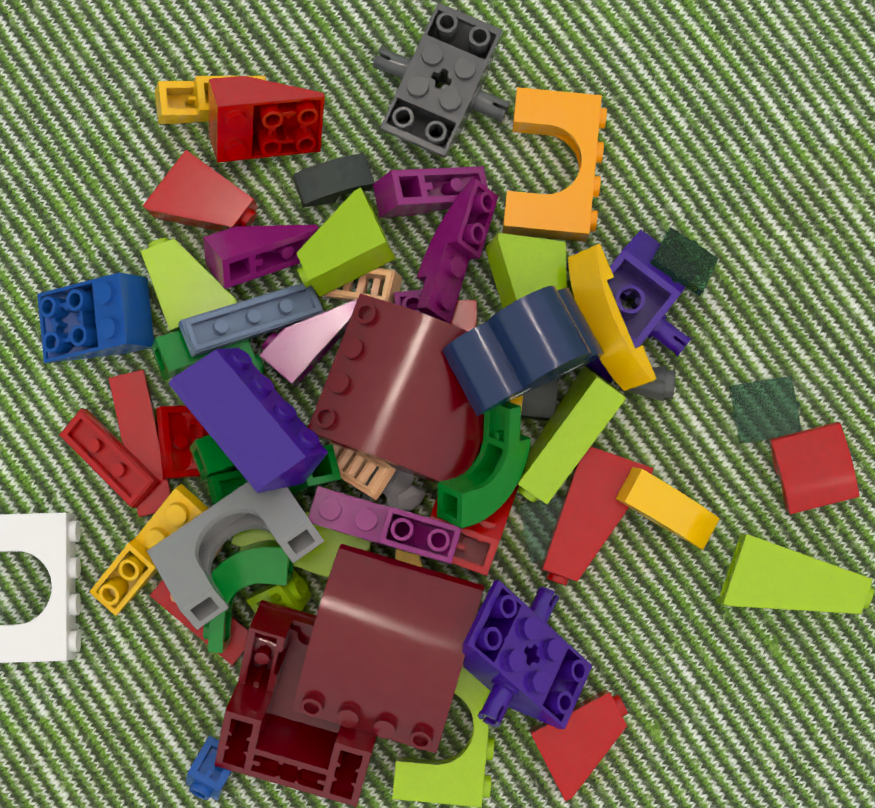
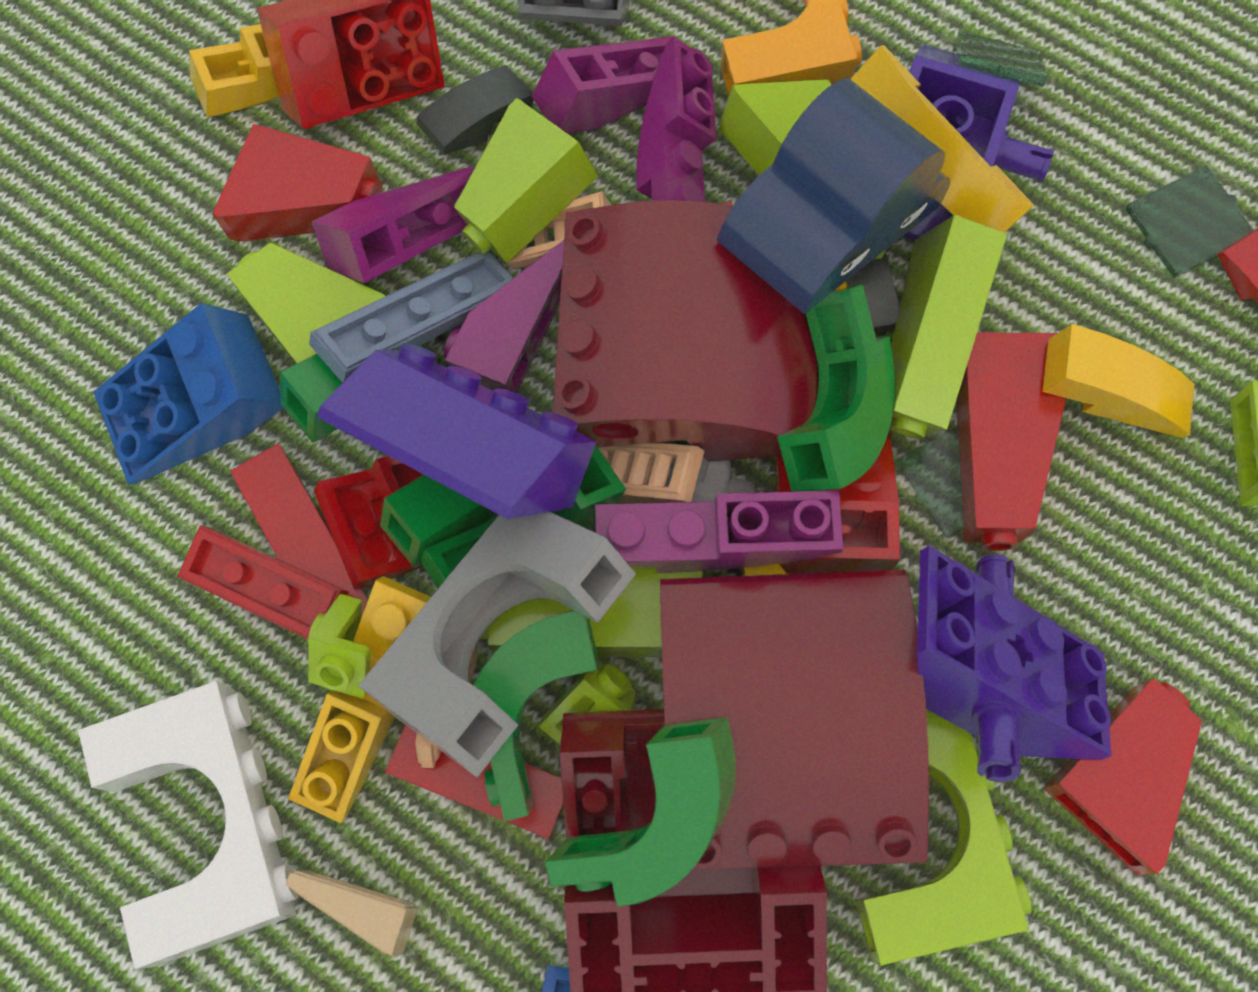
camera: 15 degrees left, 10 degrees down
dark grey cone [626,366,676,402] -> none
none -> tan slope [285,870,418,957]
none -> lime bracket [308,594,371,698]
none -> green arch [545,717,736,907]

